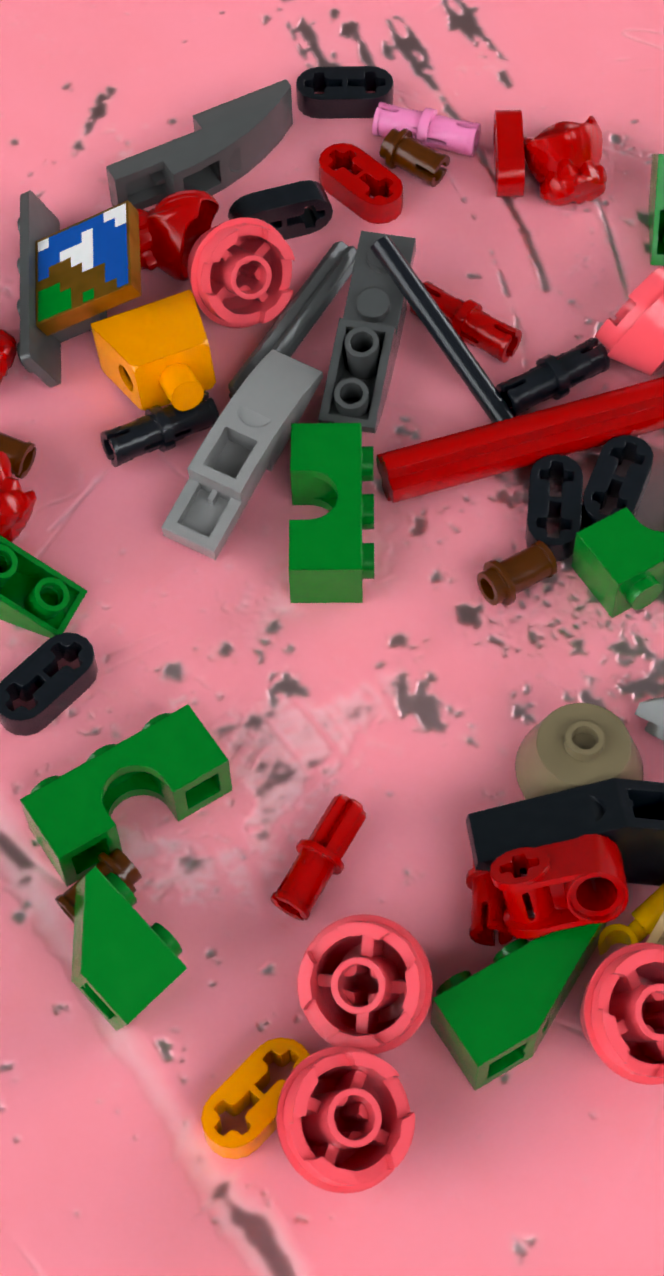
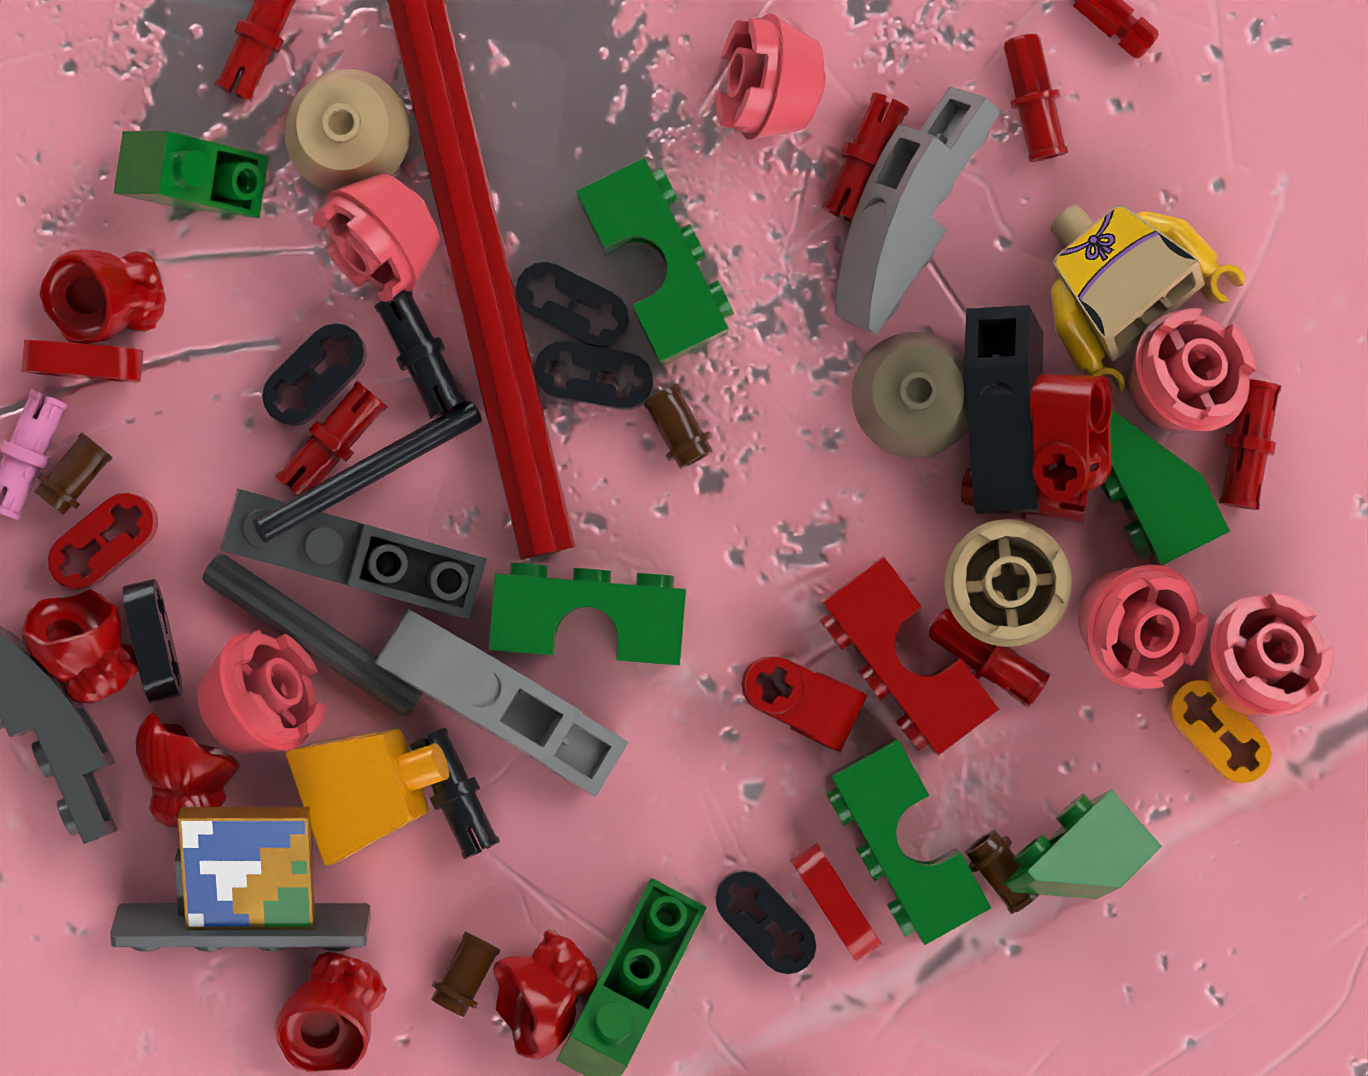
camera: 85 degrees left, 30 degrees up
none -> red hair [22,589,138,704]
none -> black beam [262,323,367,426]
none -> red piece [741,656,868,753]
none -> red beam [790,843,882,961]
none -> red arch [819,556,1000,755]
none -> tan cone [944,519,1072,647]
none -> red pin [1219,379,1282,510]

